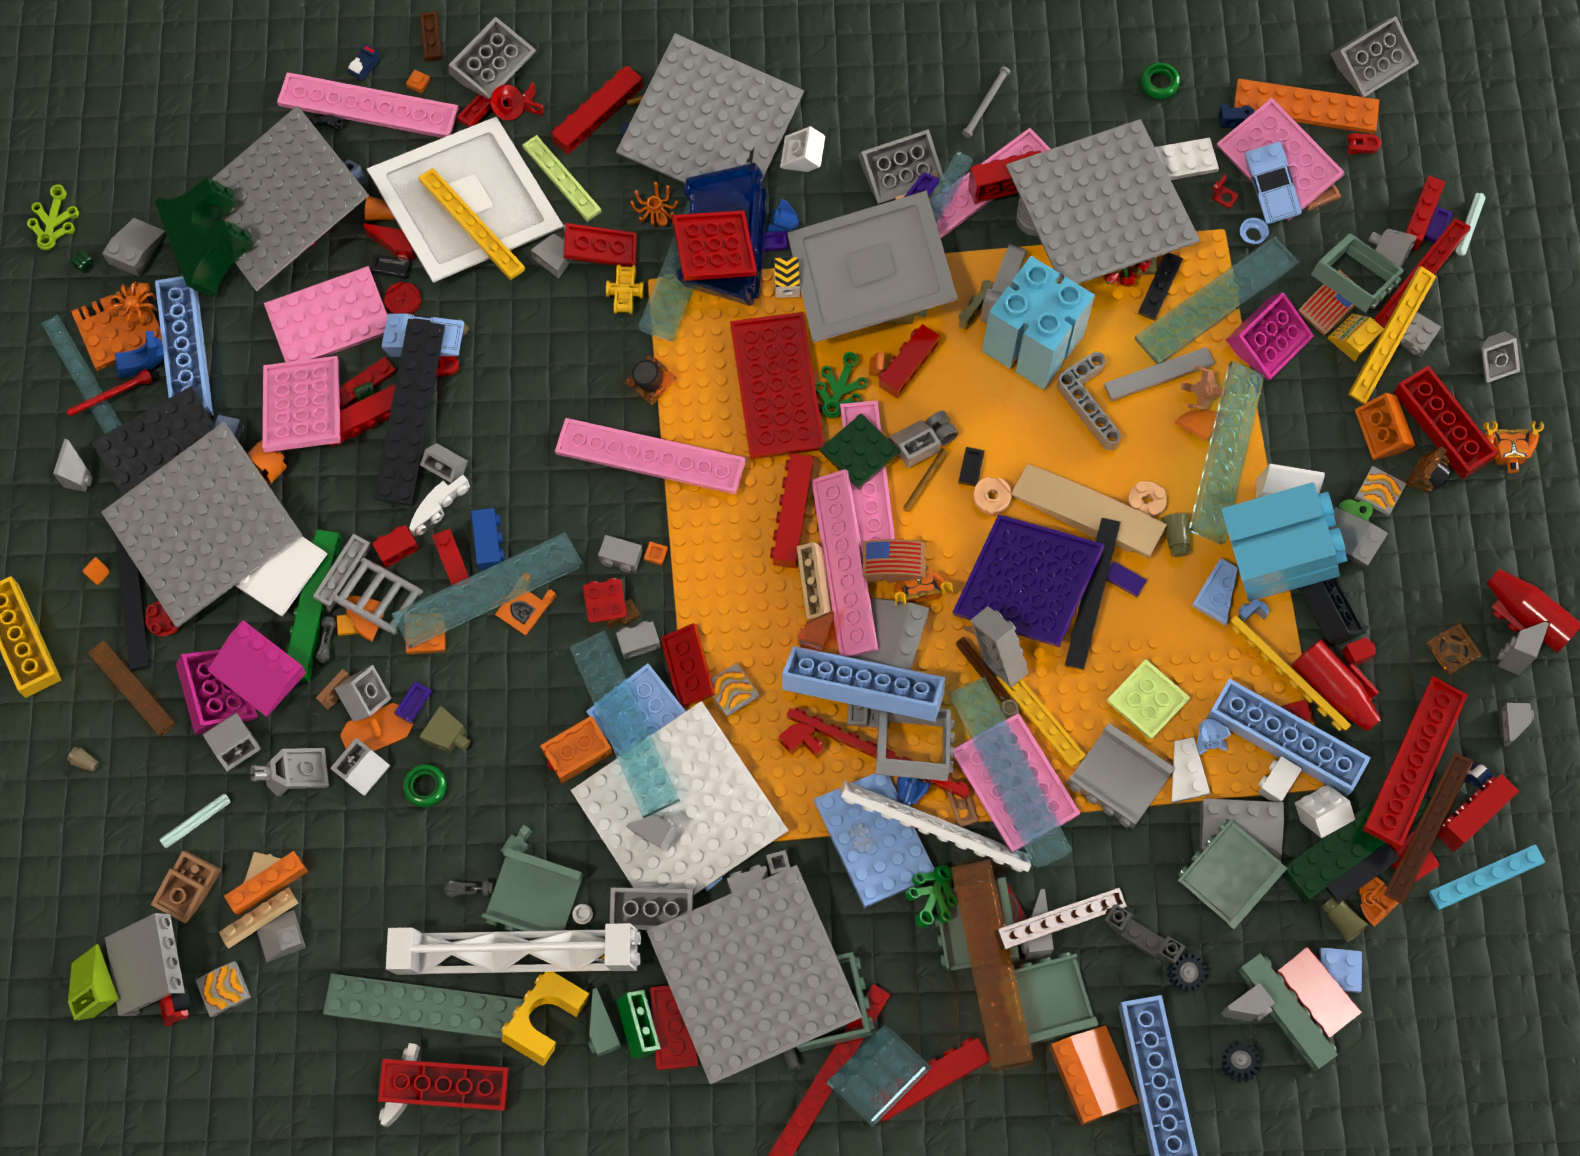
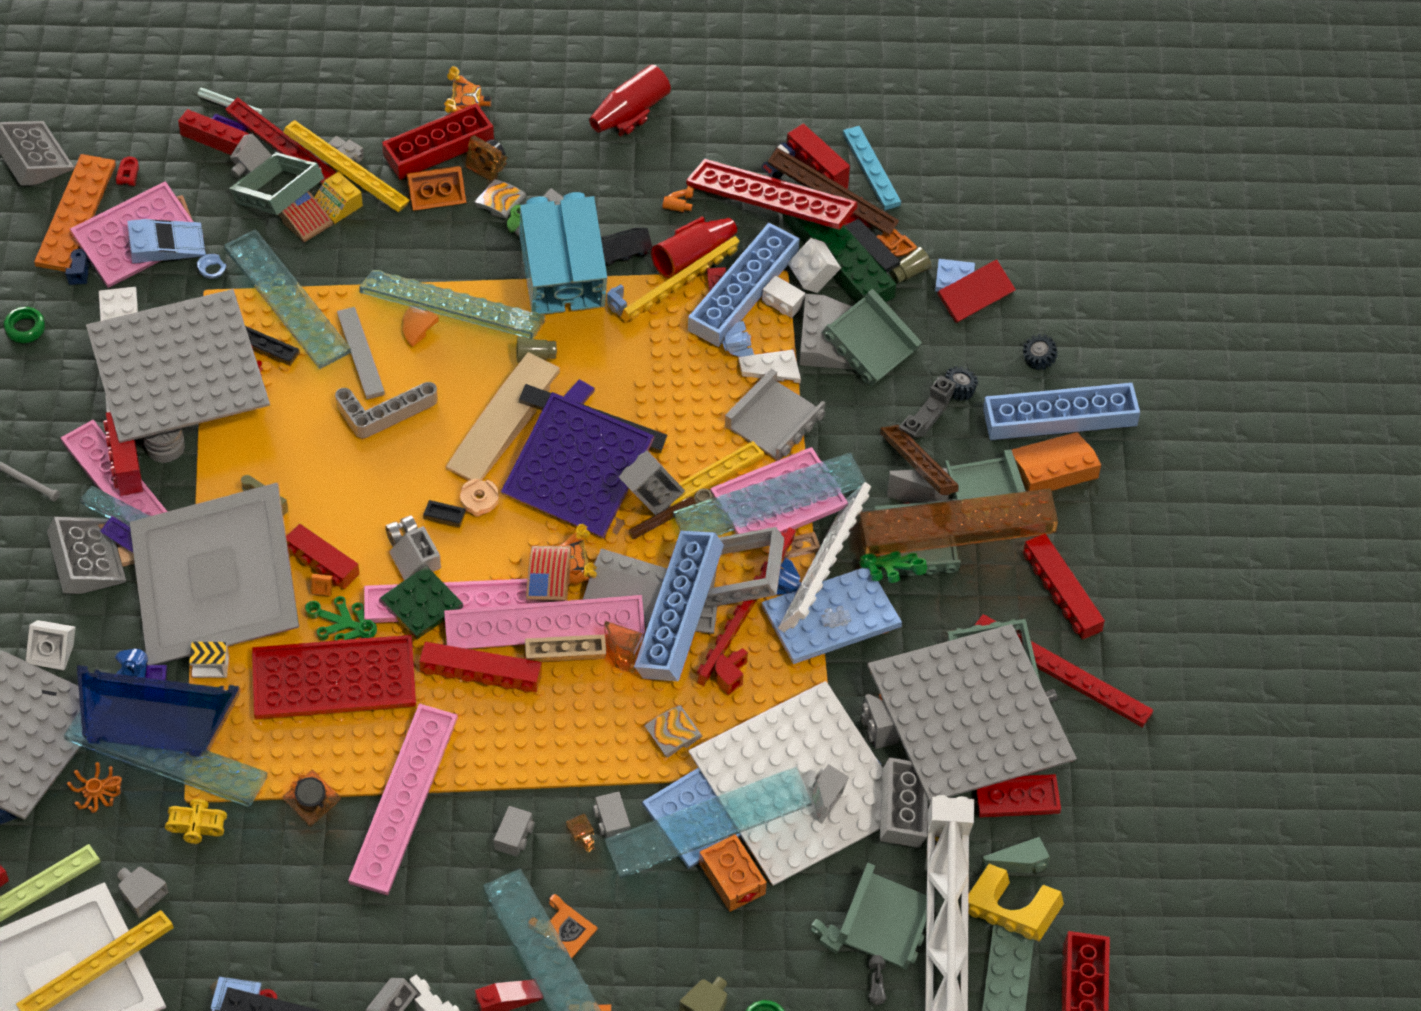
camera: 90 degrees left, 15 degrees down
blue brick [471,508,505,570] -> none
red tile [563,223,637,267] -> none
white plate [572,904,593,925] -> none
red bracket [583,578,626,623] -> none
green brick [616,990,660,1060] -> none
orange tile [644,541,668,566] -> none
red tile [660,623,715,708] -> none
red plate [672,210,757,281] -> none
light grey brick [766,850,790,876] -> none
clear light blue slope [826,1024,931,1127] -> none
pearl gold bar [903,448,948,512] -> none
light grey beam [980,244,1027,323] -> none
medium azure brick [982,256,1095,390] -> none
yellowish green plate [1106,659,1190,741] -> none
light nougat plate [1128,481,1167,518] -> none
nougat piece [1180,366,1225,410] -> none
light blue wing [1192,558,1238,625] -> none
red bracket [1212,175,1239,209] -> none
light grey slope [1220,983,1275,1022] -> none
dark pink slope [1226,292,1314,380] -> none
sand green brick [1238,953,1338,1072] -> none
white slope [1256,464,1325,498] -> none
red brick [1342,637,1376,666] -> none
clear orange piece [1426,623,1482,676] -> none
light grey slope [1481,331,1520,383] -> none
light grey slope [1497,622,1549,675] -> none
light grey slope [1501,703,1534,746] -> none
none -> orange plant [663,186,694,213]

